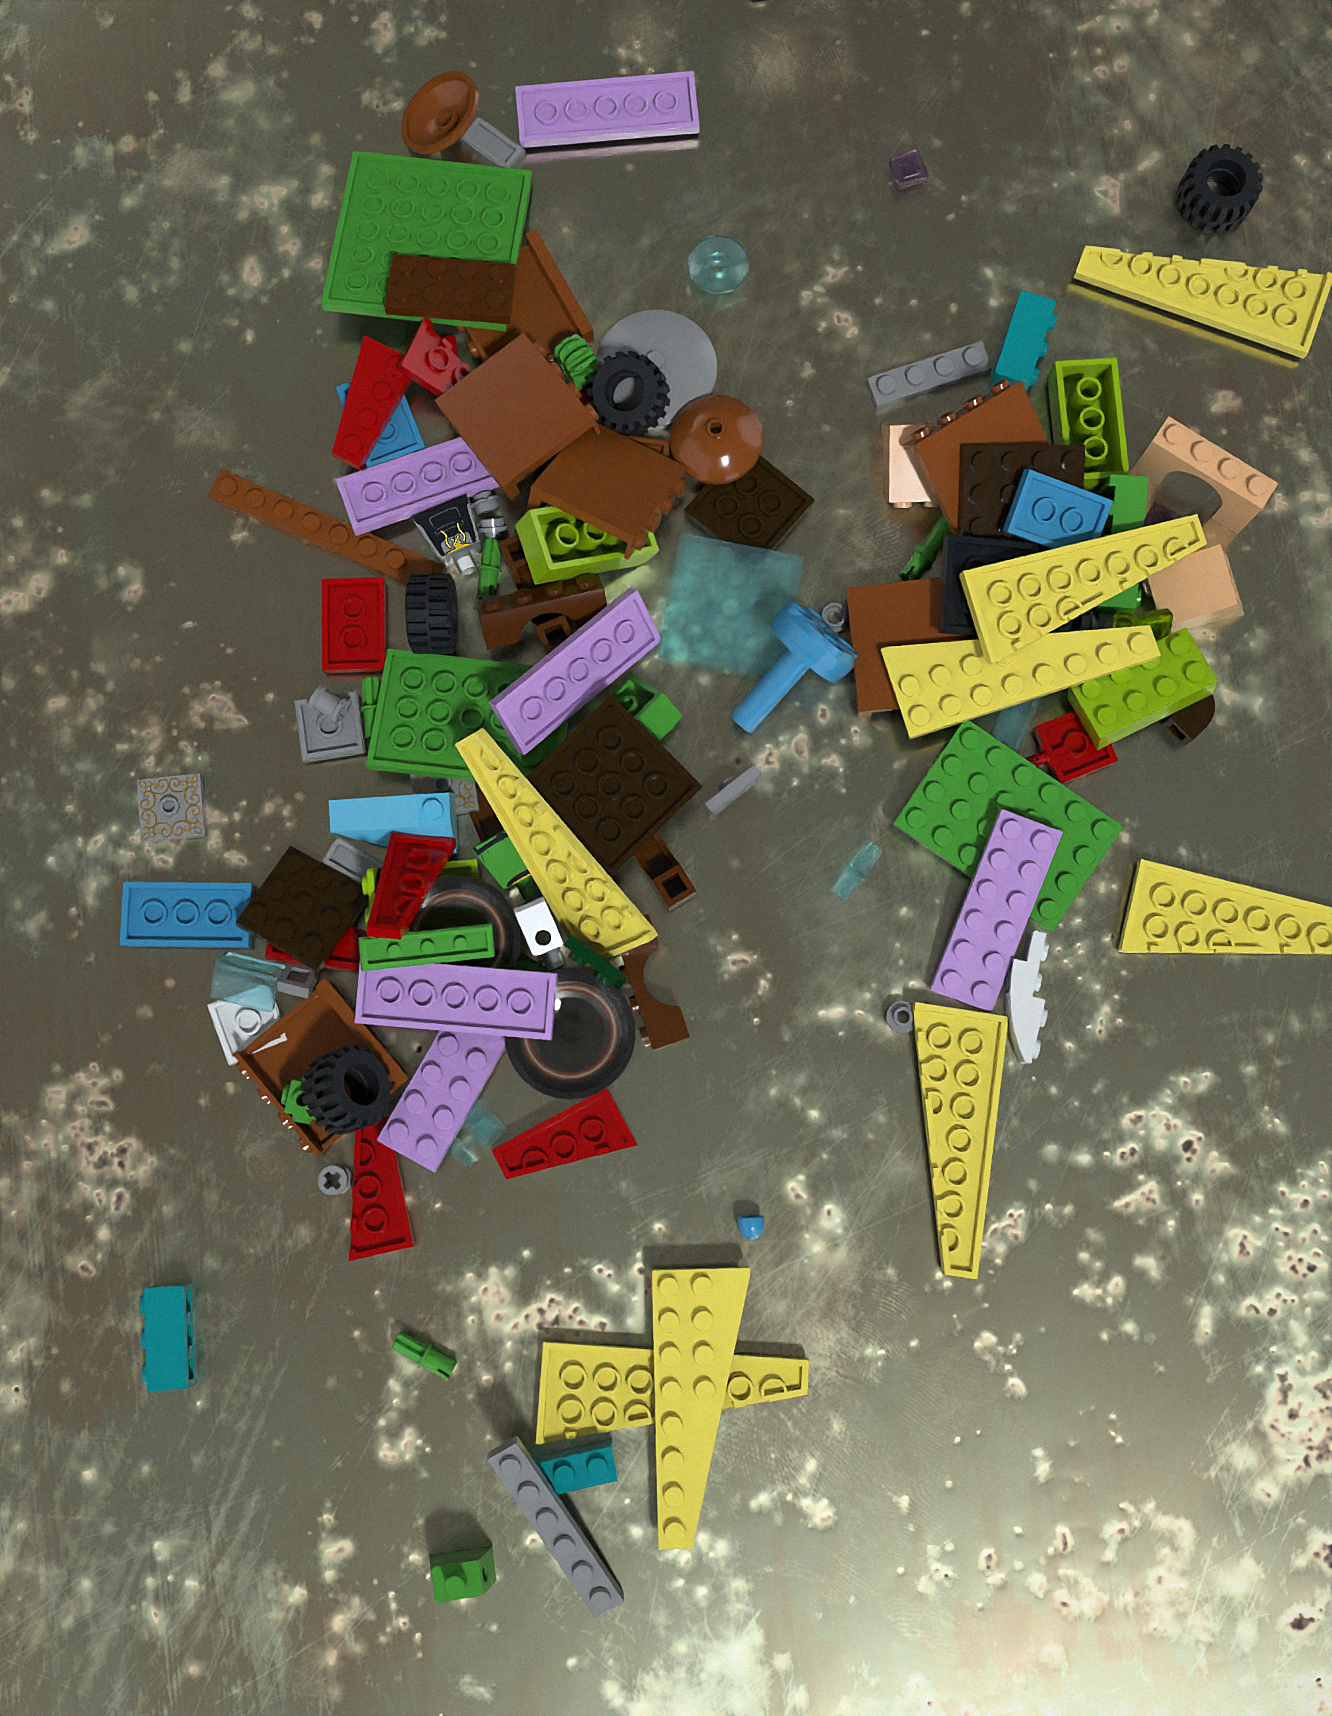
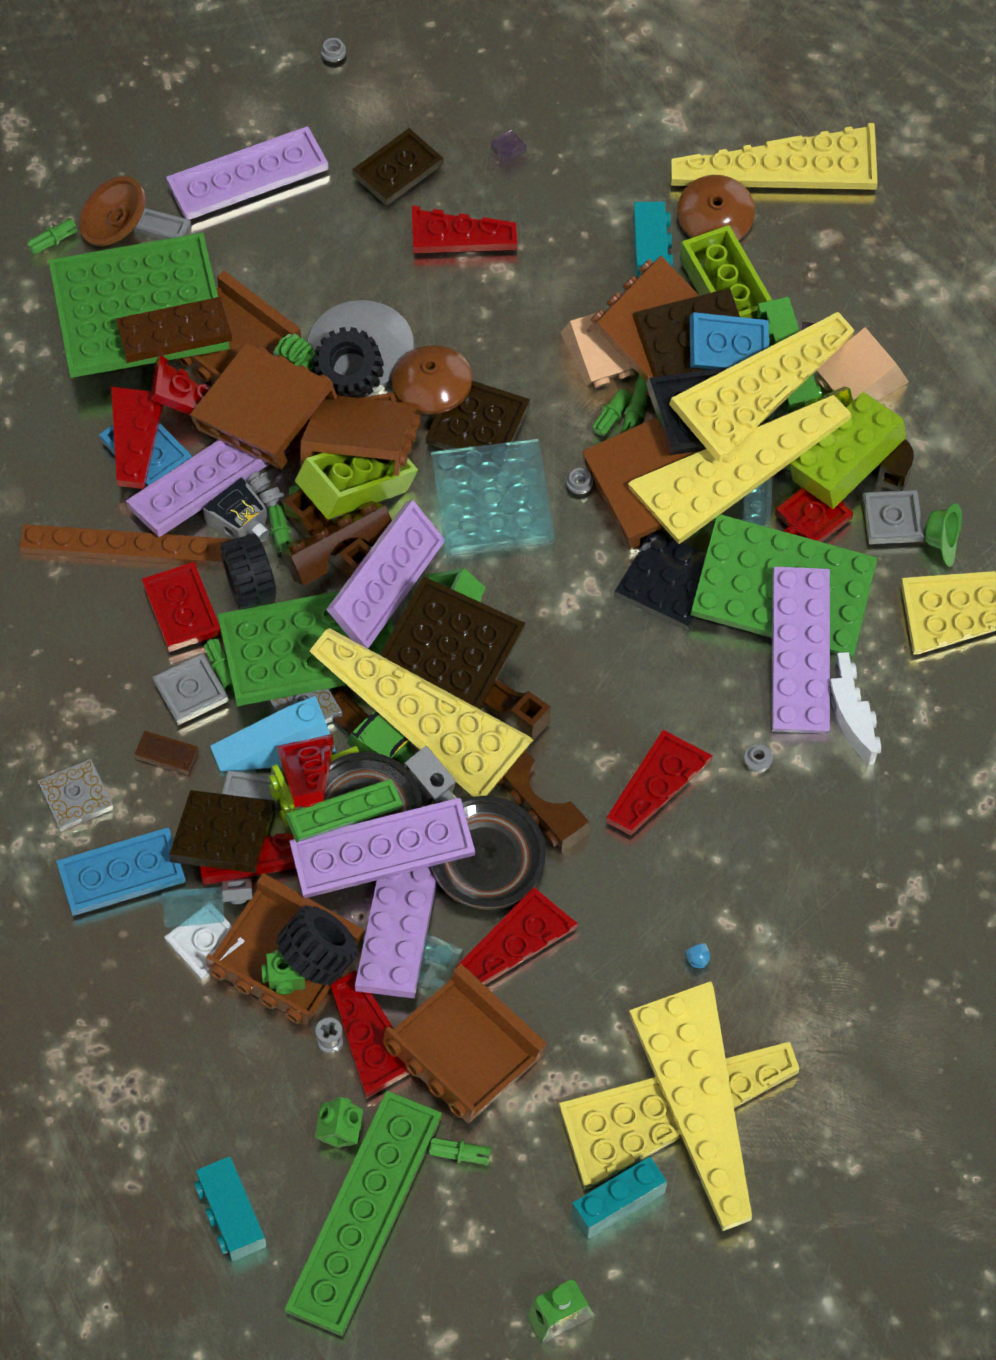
camera: 20 degrees left, 20 degrees down
light grey bush [308,684,351,725] -> none
light grey plate [487,1436,624,1617] -> none
dark green plate [564,935,628,988] -> none
clear light blue dish [688,235,749,294] -> none
light grey plate [704,764,761,817] -> none
dark azure piece [730,601,858,733] -> none
clear light blue axle [830,841,882,901] -> none
light grey plate [866,341,992,410] -> none
light yellow wing [912,1002,1009,1279] -> none
light nougat arch [1132,416,1278,534] -> none
black tyre [1176,144,1263,234] -> none
none -> bright green axle [27,218,78,254]
none -> reddish brown tile [134,731,199,775]
none -> bright green plate [285,1090,442,1337]
none -> bright green brick [315,1097,363,1148]
none -> dark brown plate [352,128,444,206]
none -> dark orange panel [383,964,547,1124]
none -> red wing [412,205,517,253]
none -> bright green axle [592,389,632,436]
none -> red wing [606,730,713,836]
none -> black plate [614,531,706,632]
none -> dark orange dish [677,175,755,241]
none -> light grey plate [862,490,924,544]
none -> bright green piece [924,503,962,567]

